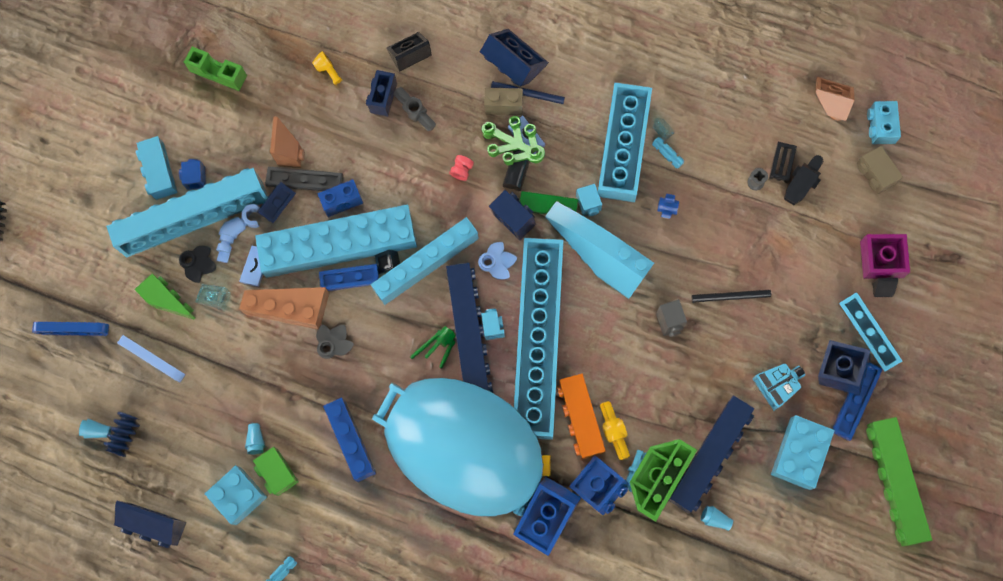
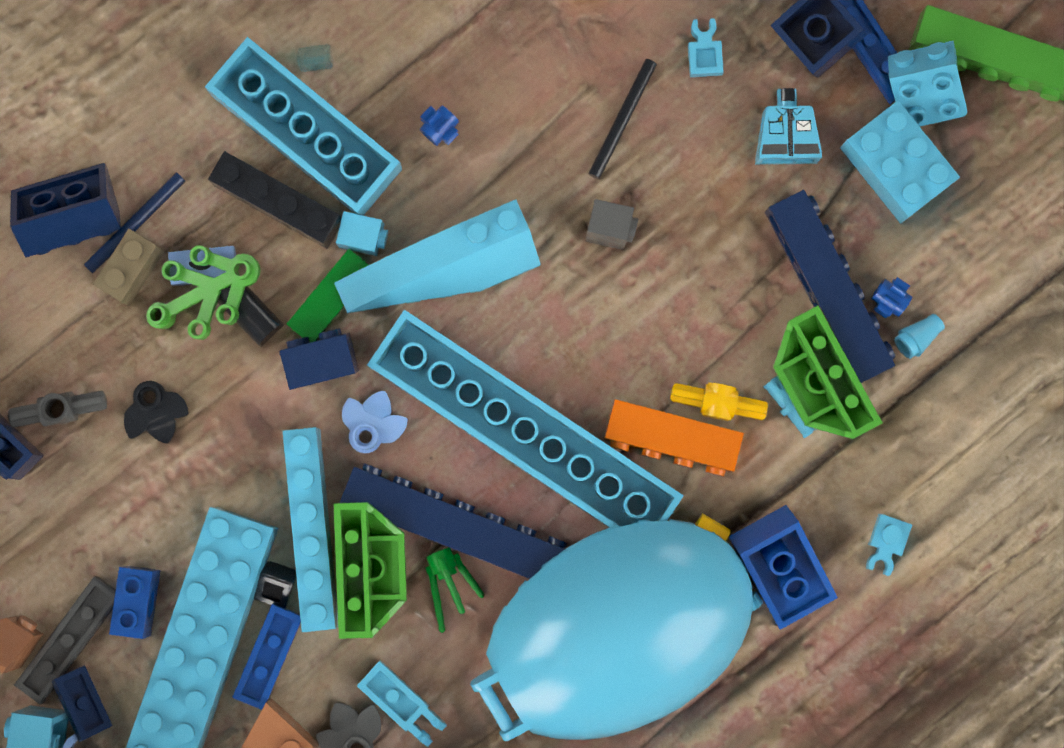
camera: 70 degrees left, 10 degrees up
coral wheel [449,155,474,181] -> none
medium azure brick [481,309,505,340] -> none
blue plate [569,456,629,515] -> none
medium azure axle [652,137,684,169] -> none
none -> black plate [124,381,189,444]
none -> black brick [208,151,342,249]
none -> bright green wedge [334,502,407,639]
none -> medium azure hinge [357,660,447,747]
none -> medium azure plate [688,18,723,77]
none -> medium azure plate [866,514,912,576]
none -> blue gear [871,277,913,318]
none -> medium azure bracket [888,41,967,126]

